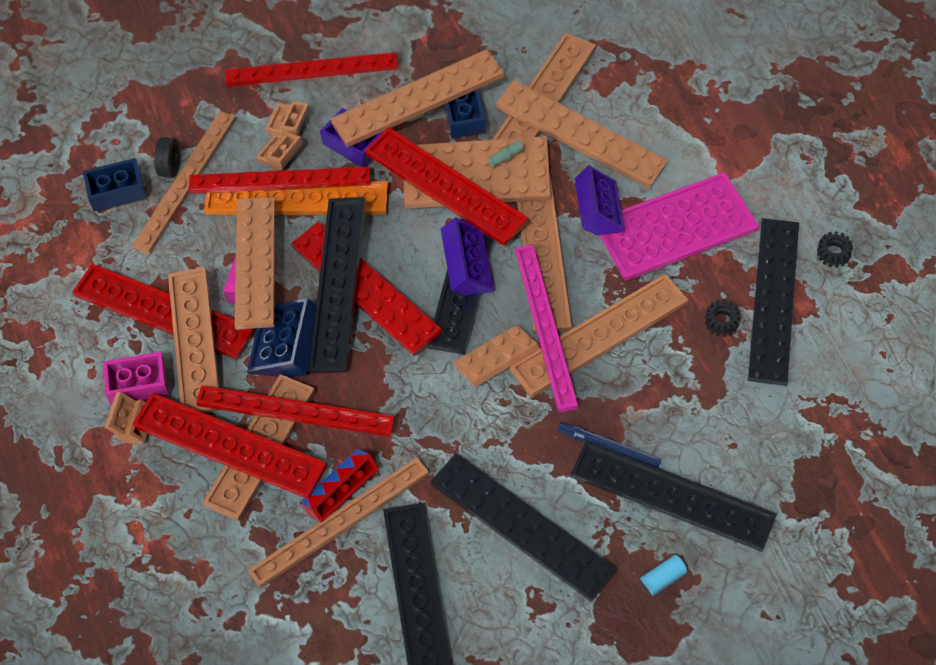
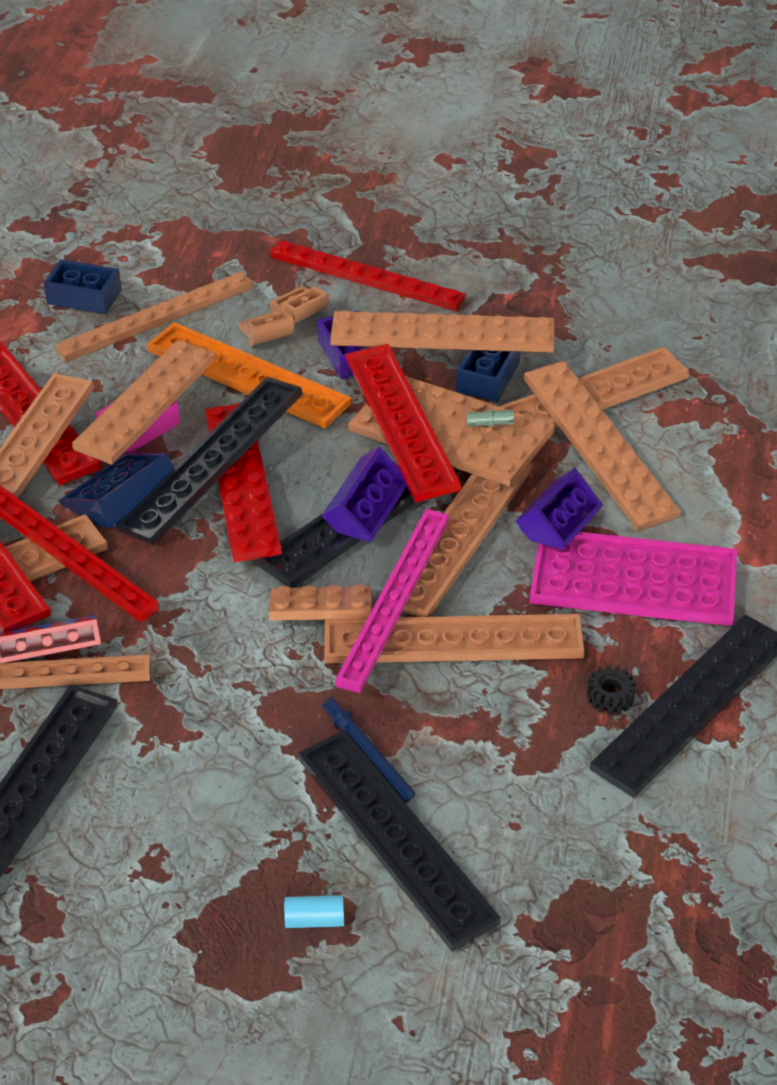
camera: 30 degrees right, 15 degrees down
black tyre [154,137,181,177] -> none
red plate [189,166,370,194] -> none
black plate [430,453,617,602] -> none

